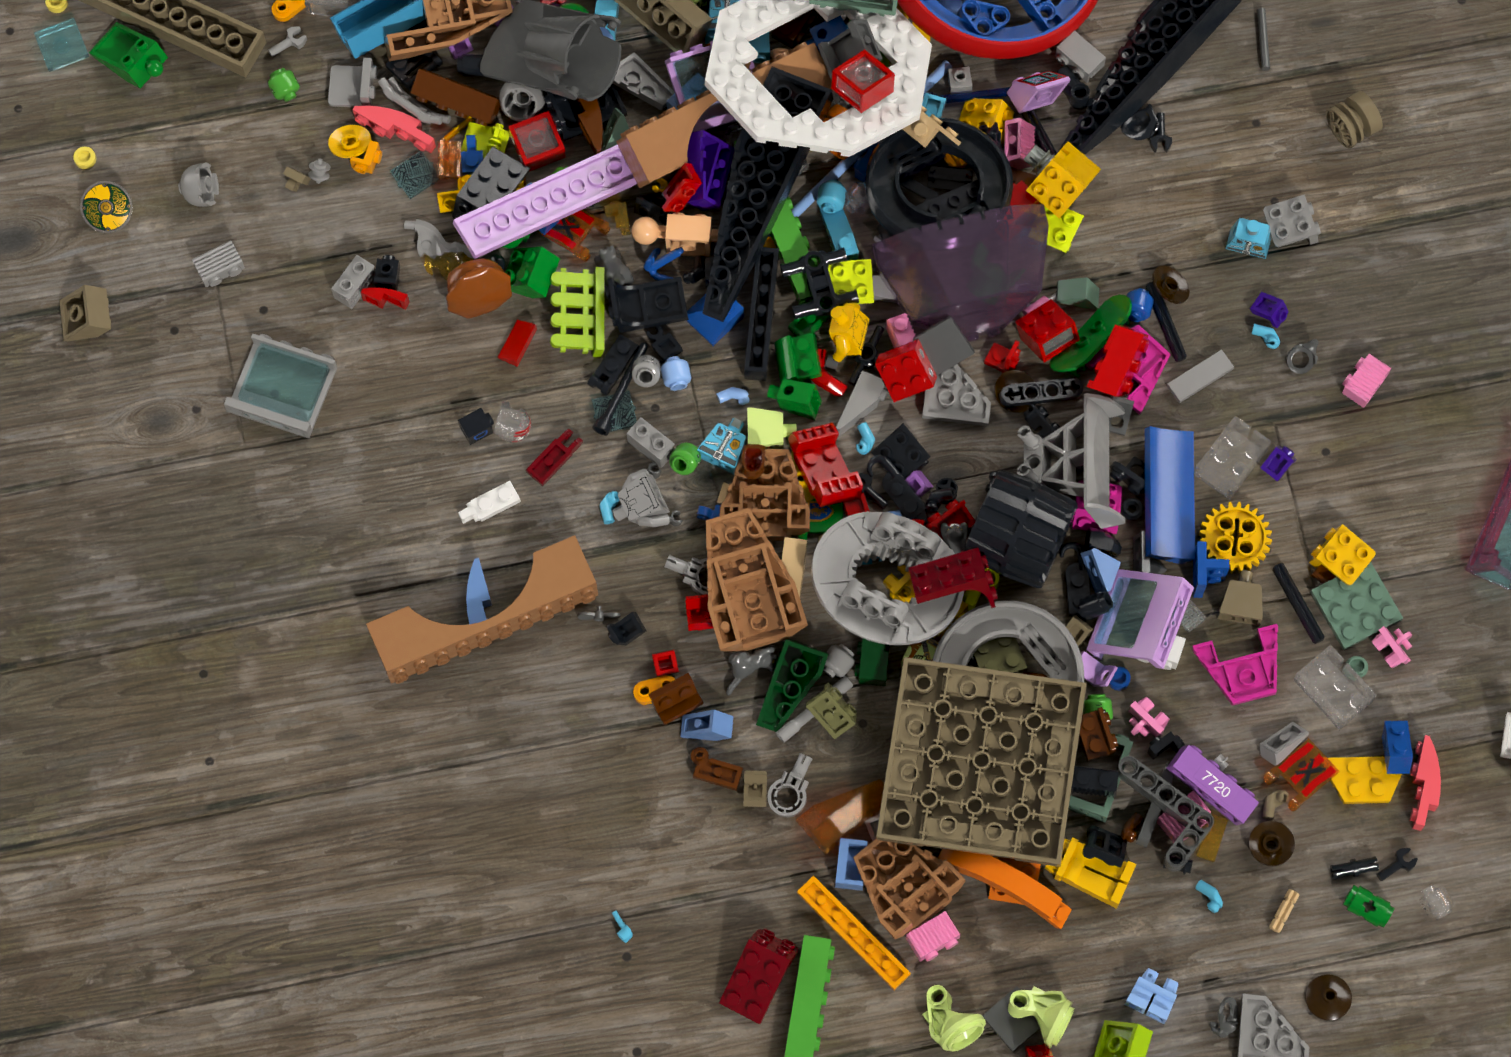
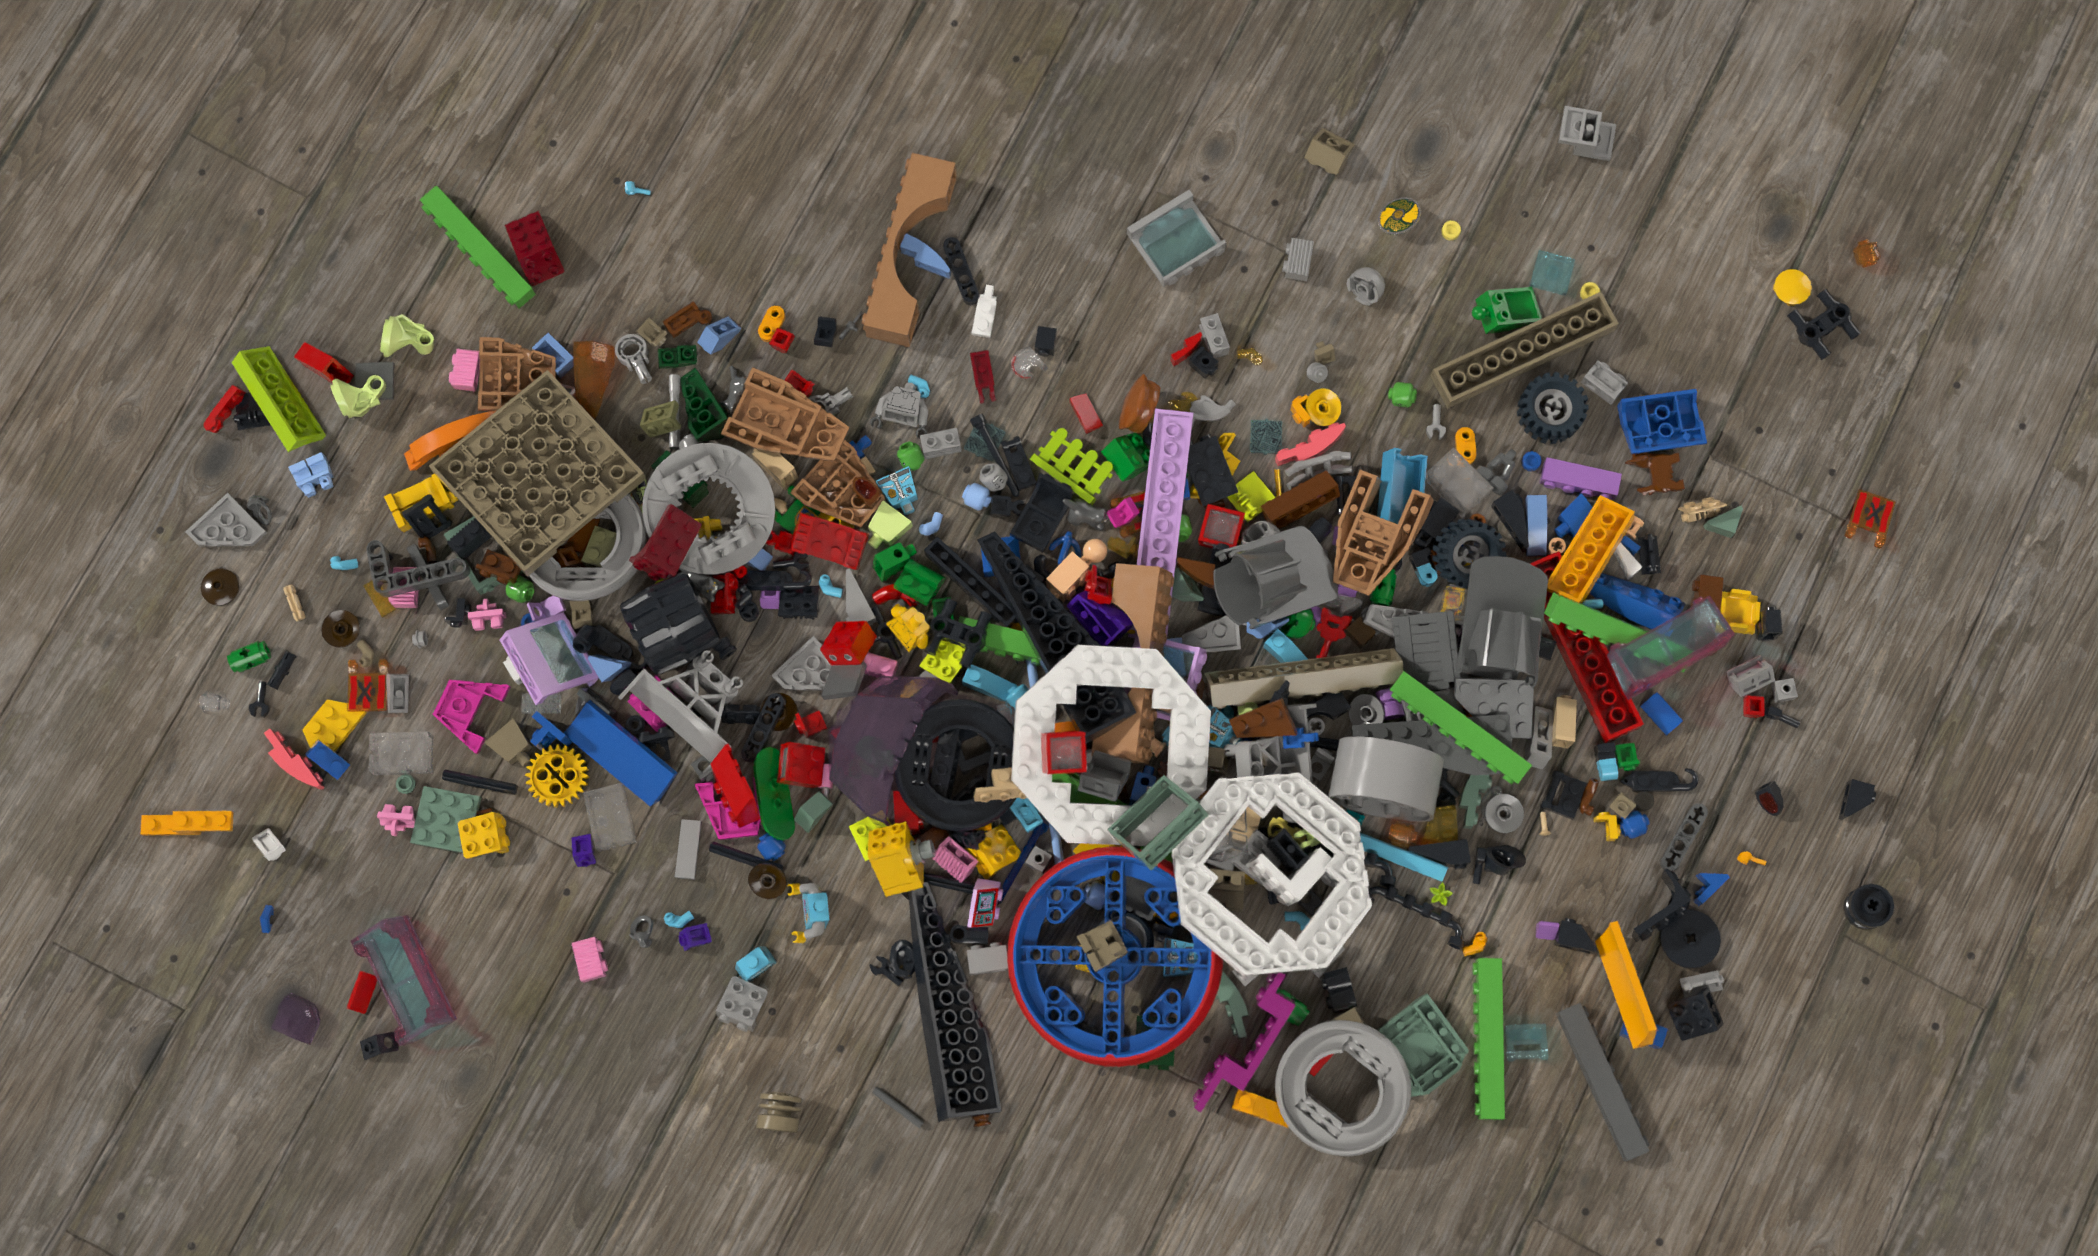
camera: 130 degrees right, 5 degrees up
light grey bracket [328,58,377,107] -> none
clear orange hips [437,138,461,180] -> none
blue plate [461,135,483,175] -> none
reddish brown bracket [648,673,704,725] -> none
light orange plate [797,875,911,991] -> none
medium lavender brick [1166,745,1259,826] -> none
none -> dark green slope [657,345,698,369]
none -> torso [787,883,829,944]
none -> black beam [943,237,979,305]
none -> dark pink bracket [1106,497,1140,528]
none -> clear yellow arm [1237,348,1263,366]

